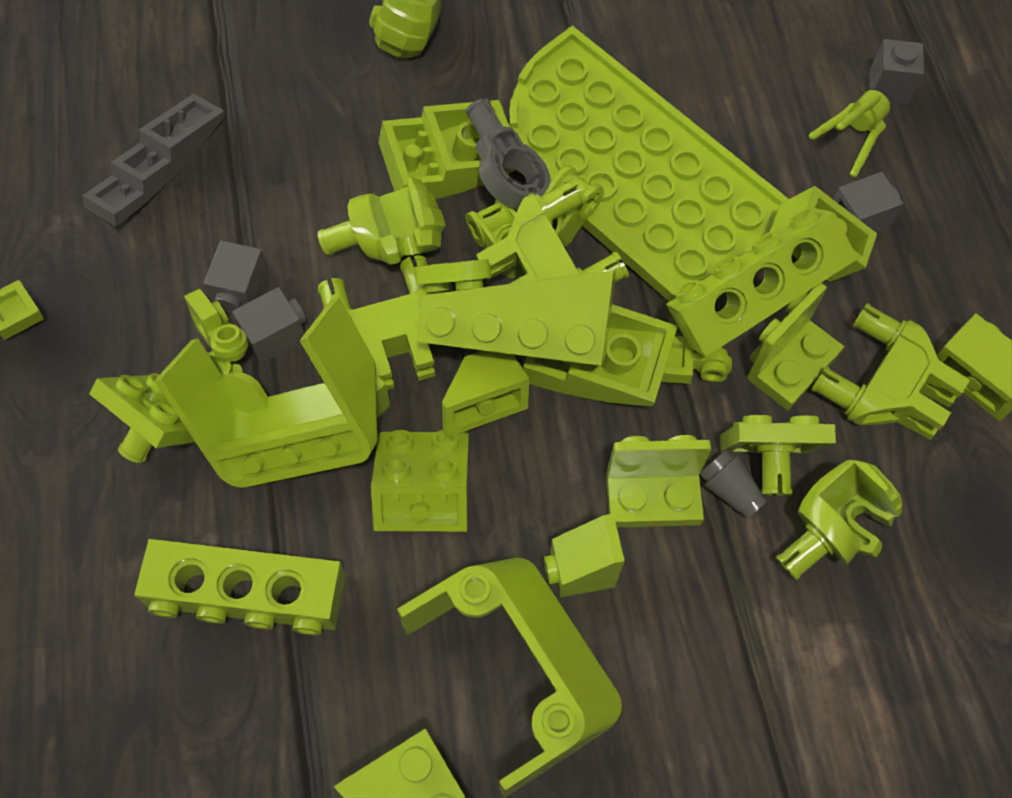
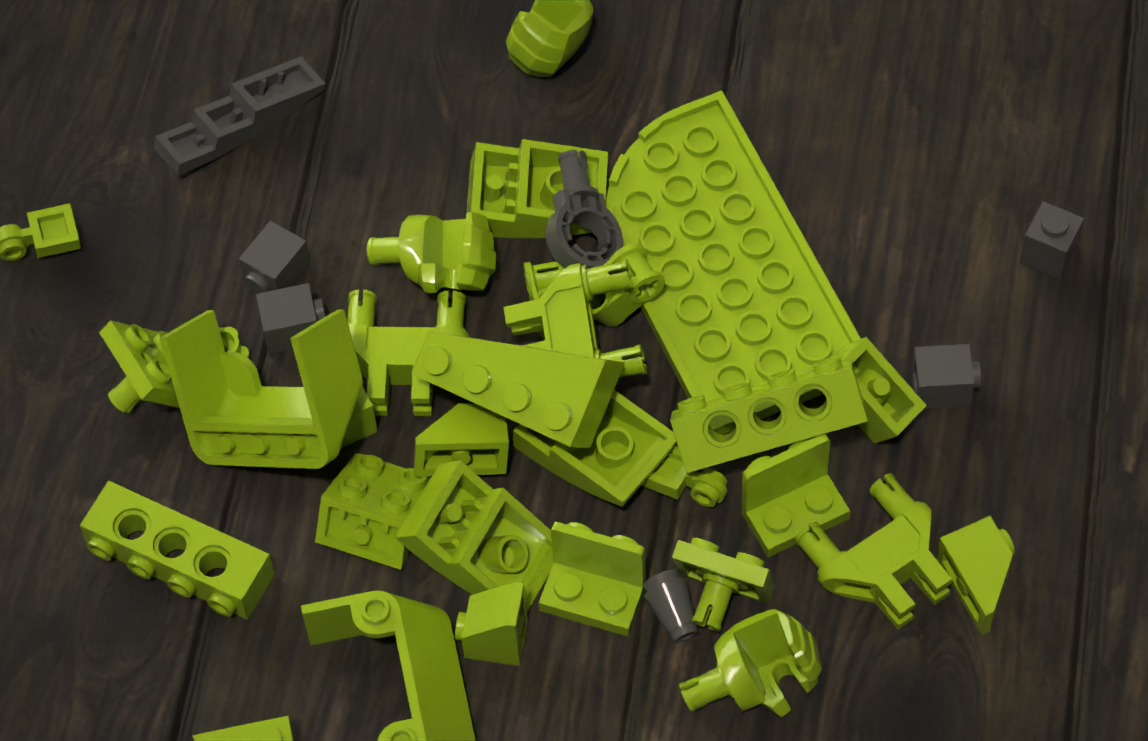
camera: 25 degrees right, 5 degrees down
lime plate [184,289,248,362] -> none
lime plate [414,259,491,292] -> none
lime plant [809,90,890,178] -> none
none -> lime slope [395,460,554,612]

